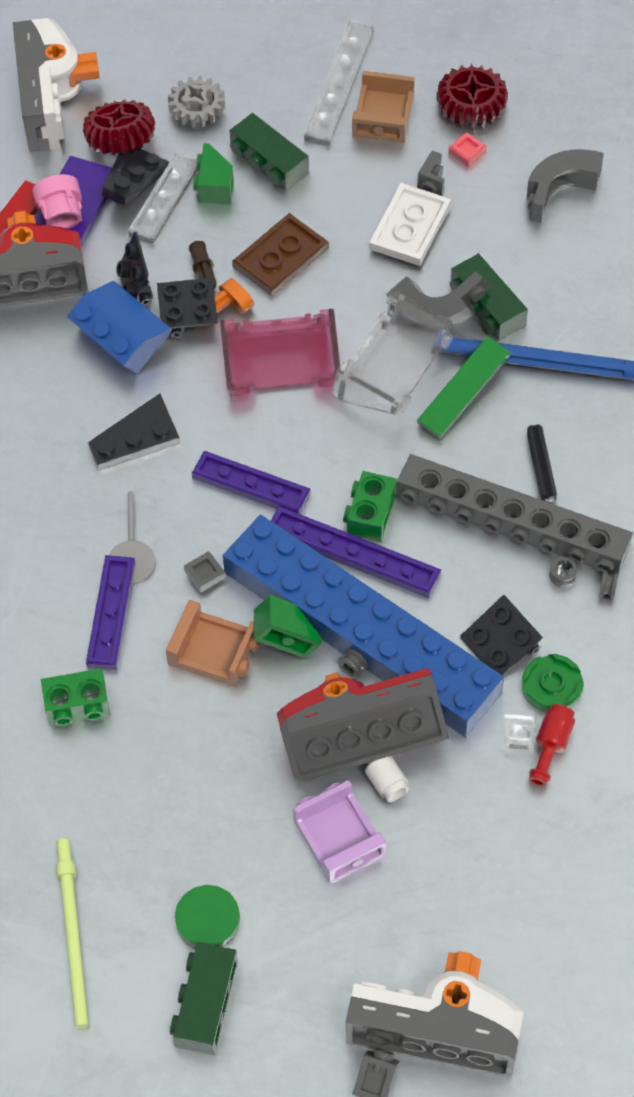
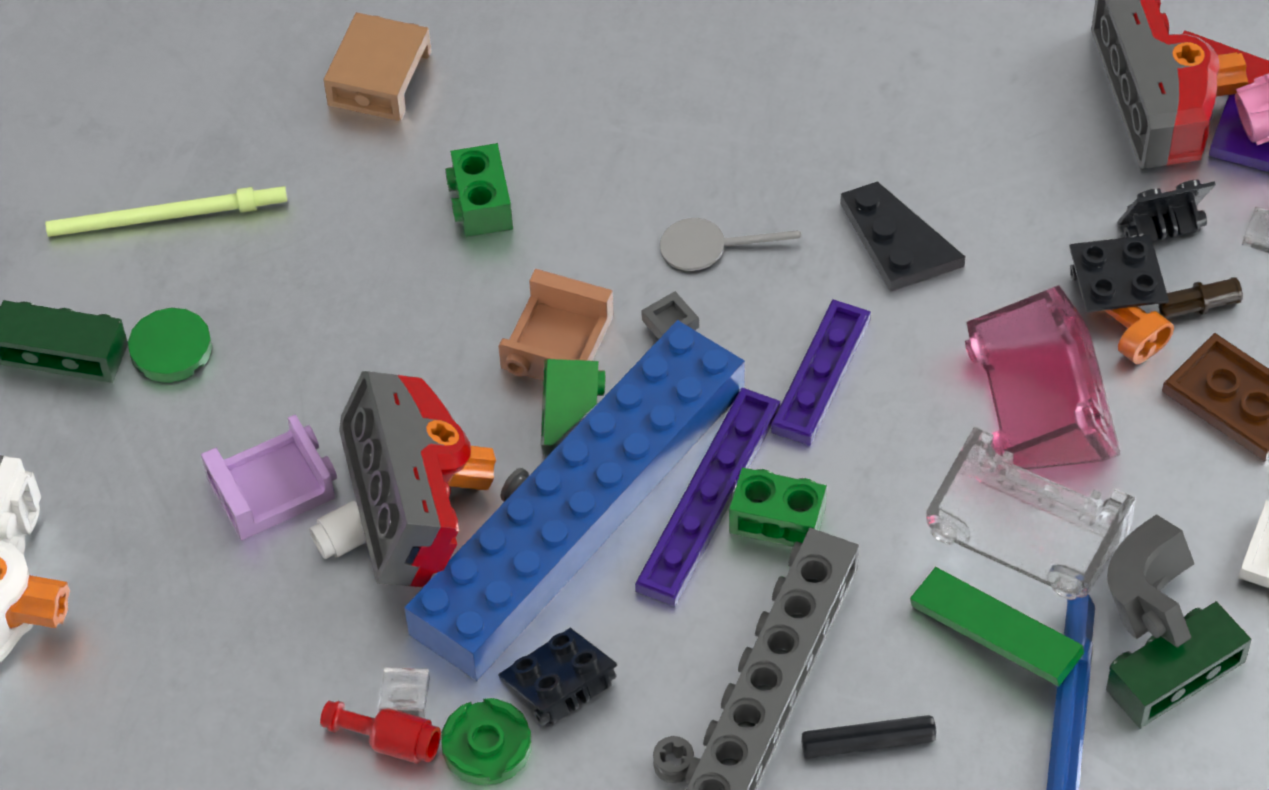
camera: 90 degrees right, 5 degrees down
blue slope [67,281,172,374] -> none
dark purple tile [86,555,136,670] -> none

